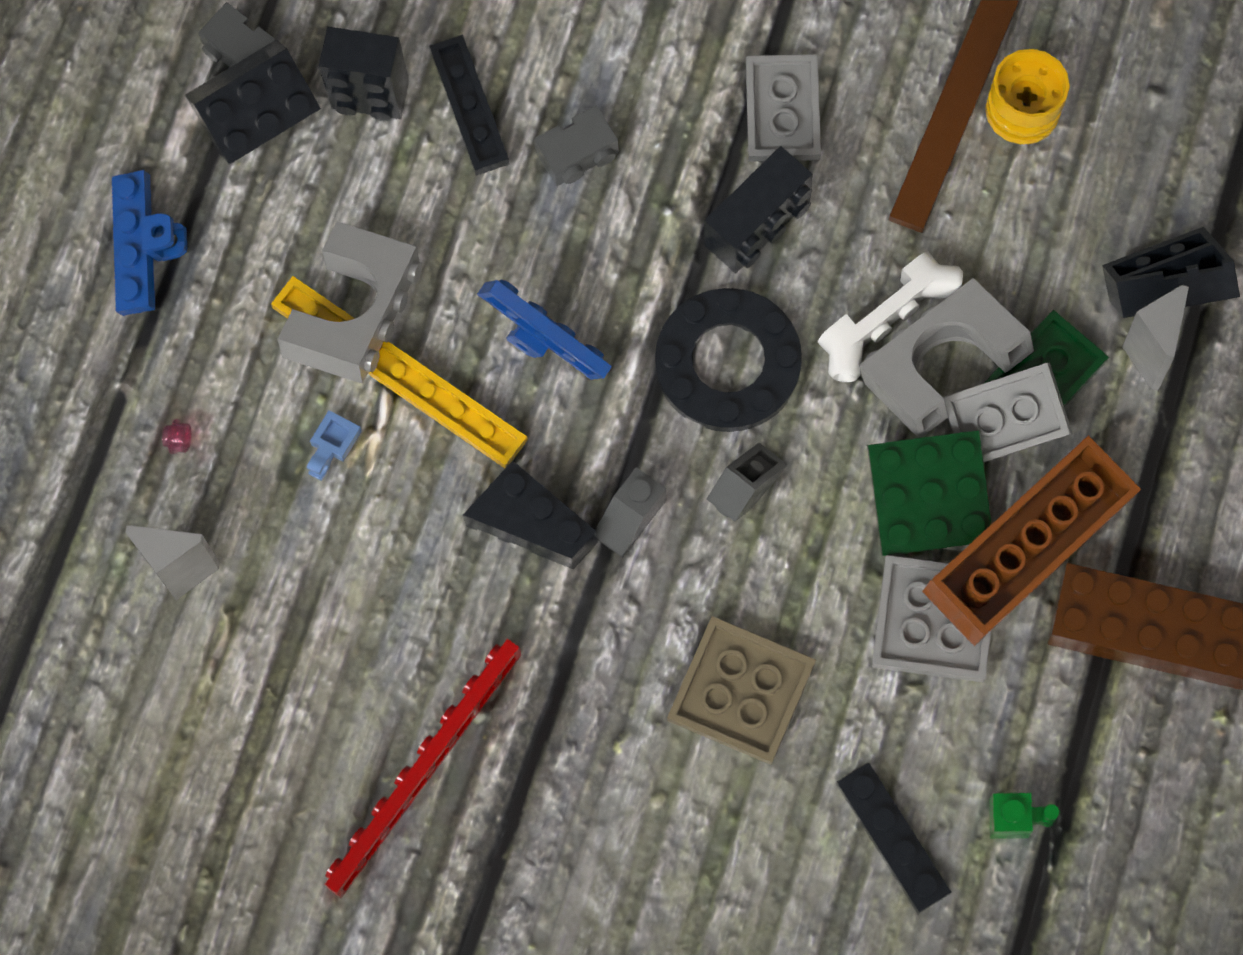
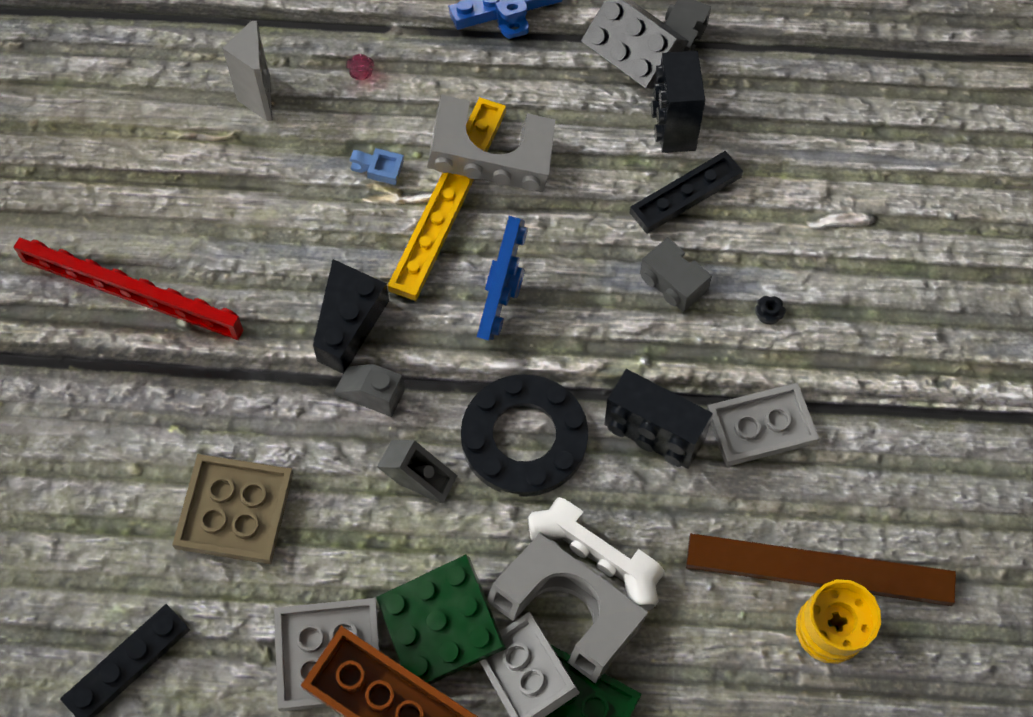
camera: 70 degrees right, 10 degrees down
none -> black plate [755,296,786,325]

